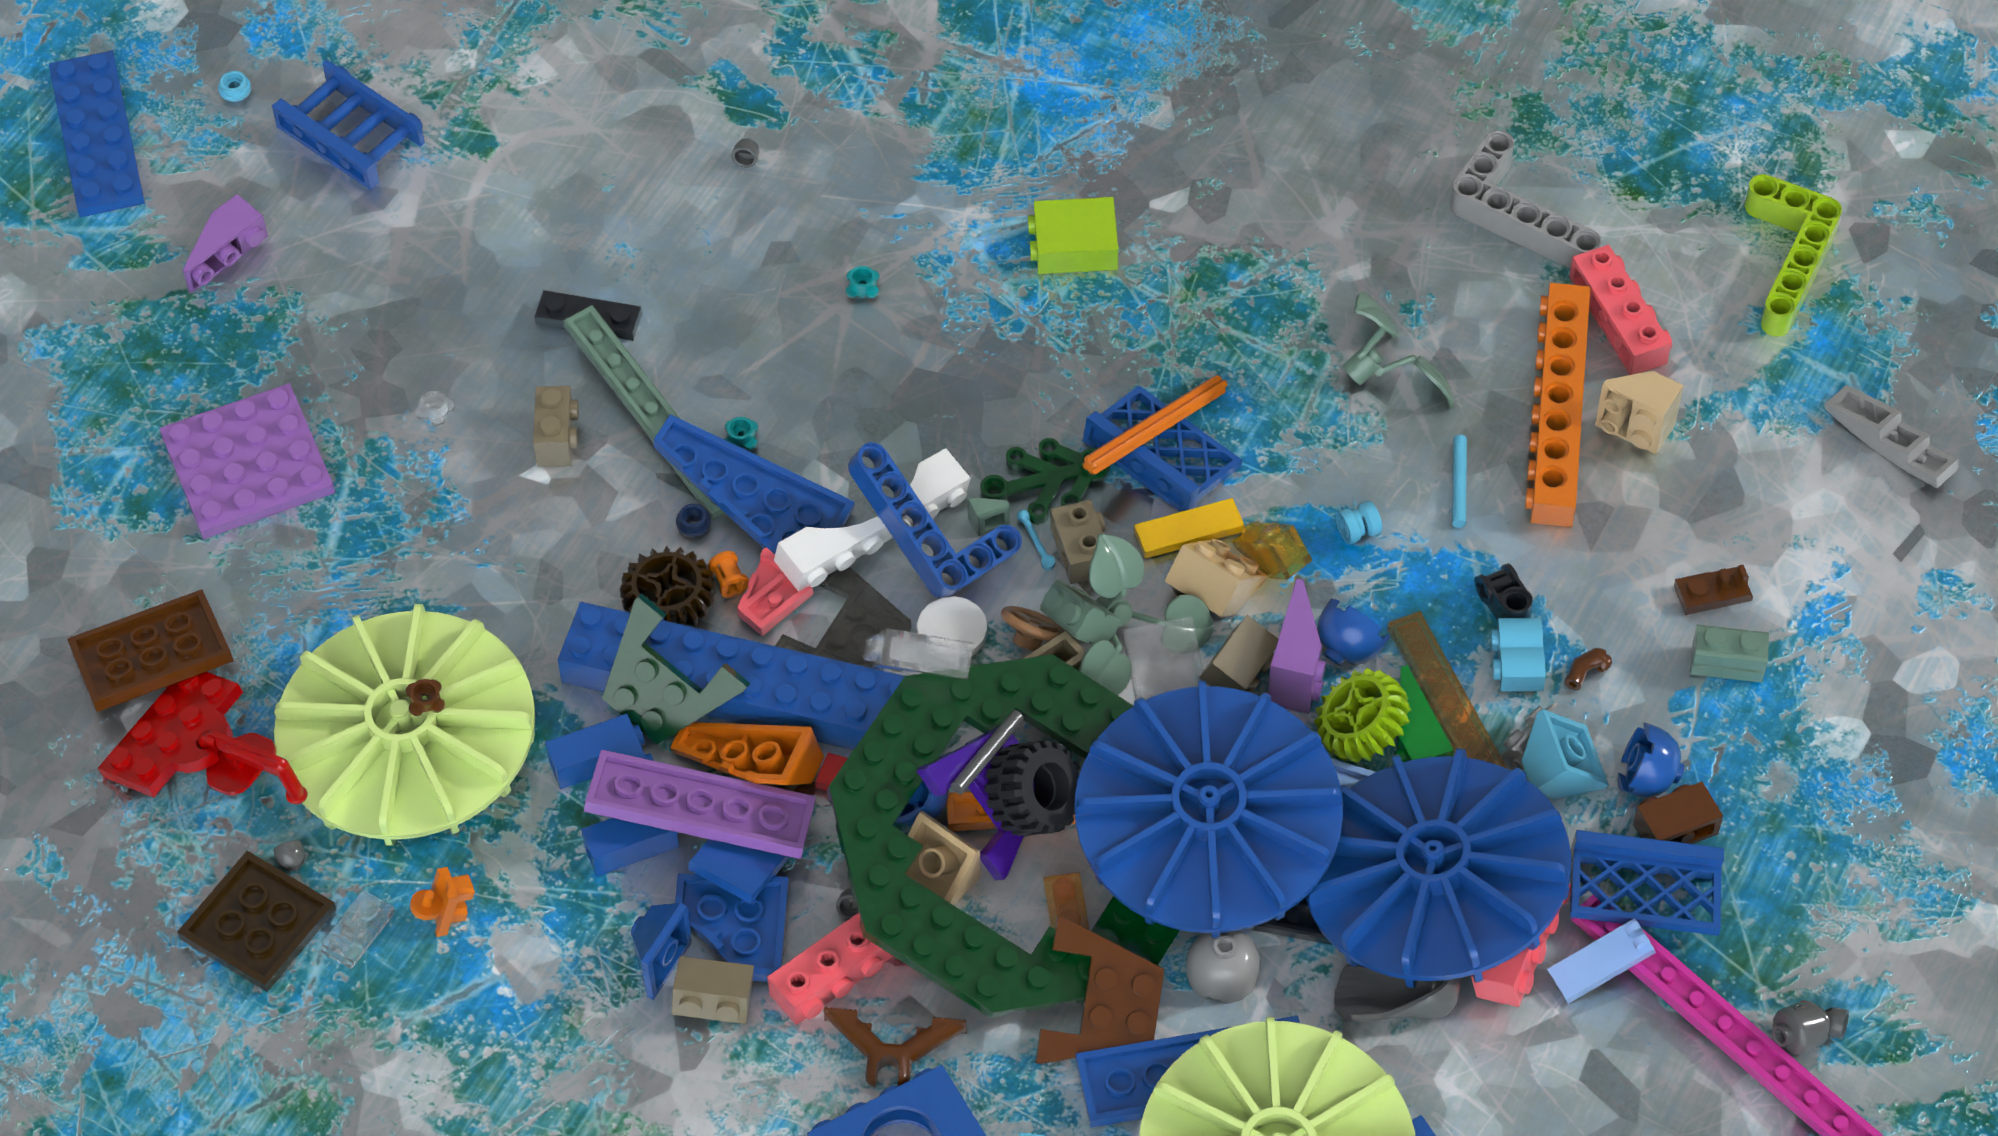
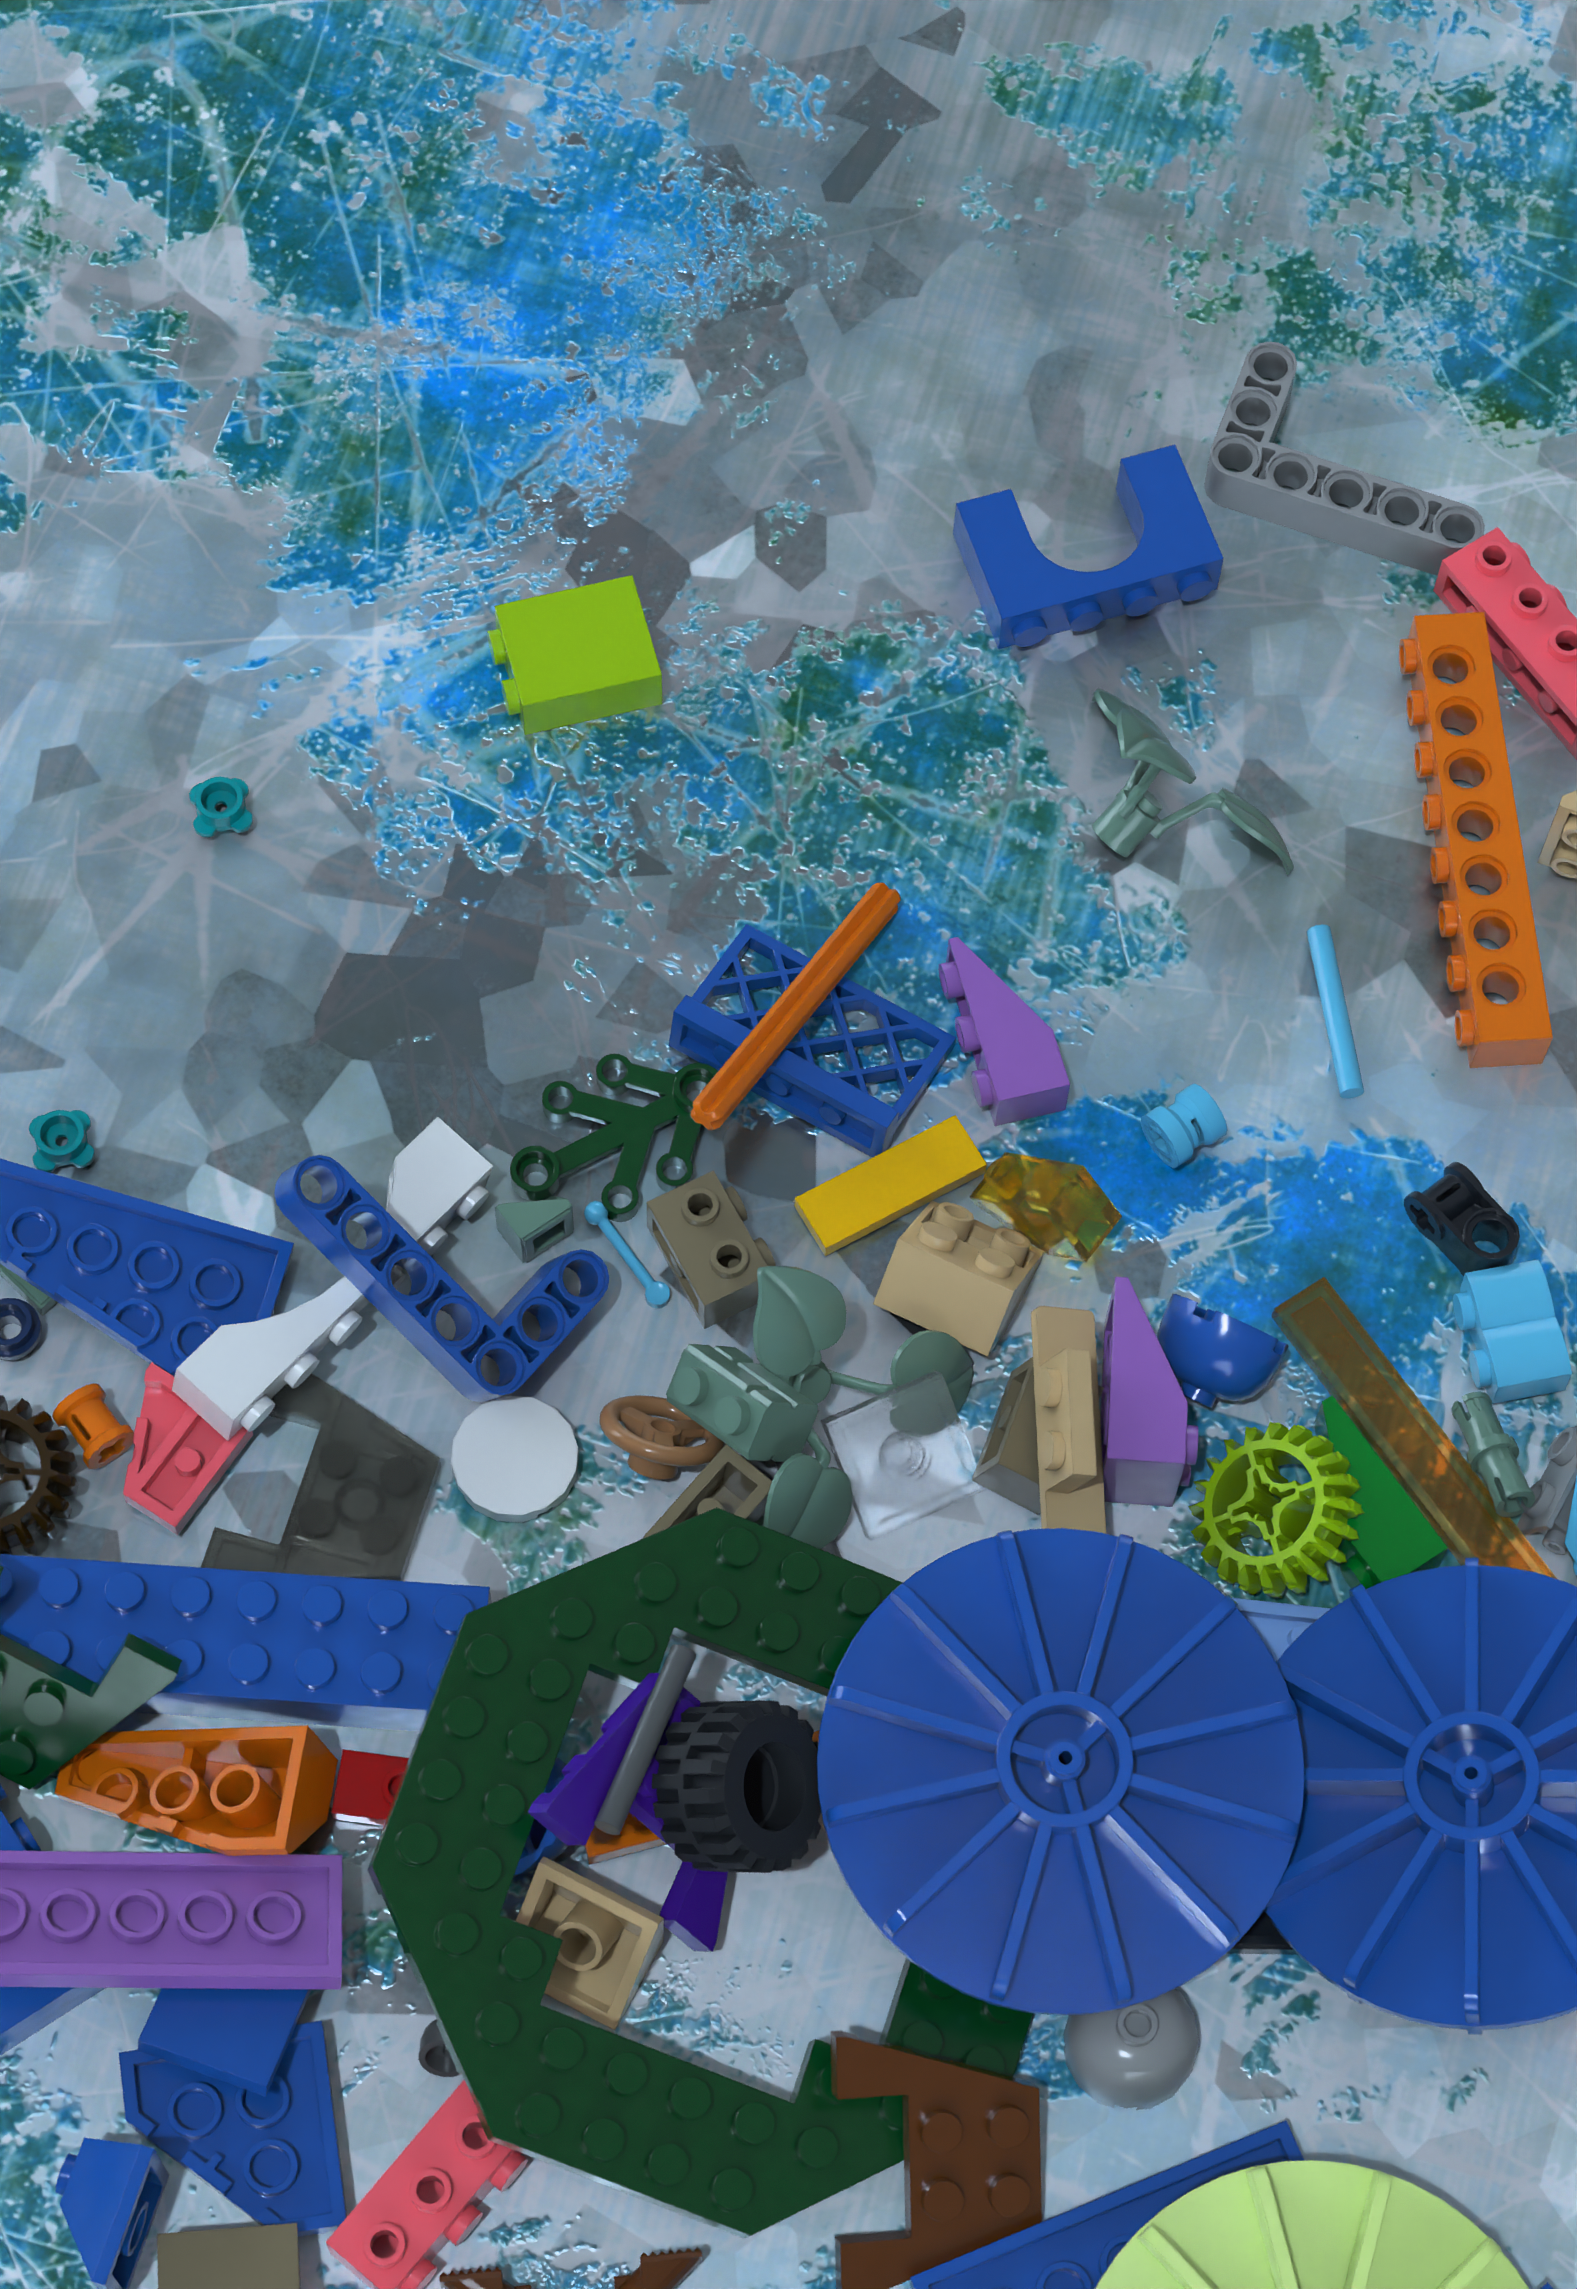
camera: 15 degrees left, 10 degrees up
clear arch [863,628,974,680] -> none
clear orange plate [1043,872,1090,930] -> none
dark grey hair [1334,964,1461,1022] -> none
none -> medium lavender slope [939,937,1070,1126]
none -> blue arch [953,444,1224,649]
none -> tan bracket [1031,1306,1106,1534]
none -> sand green pin [1451,1391,1535,1517]

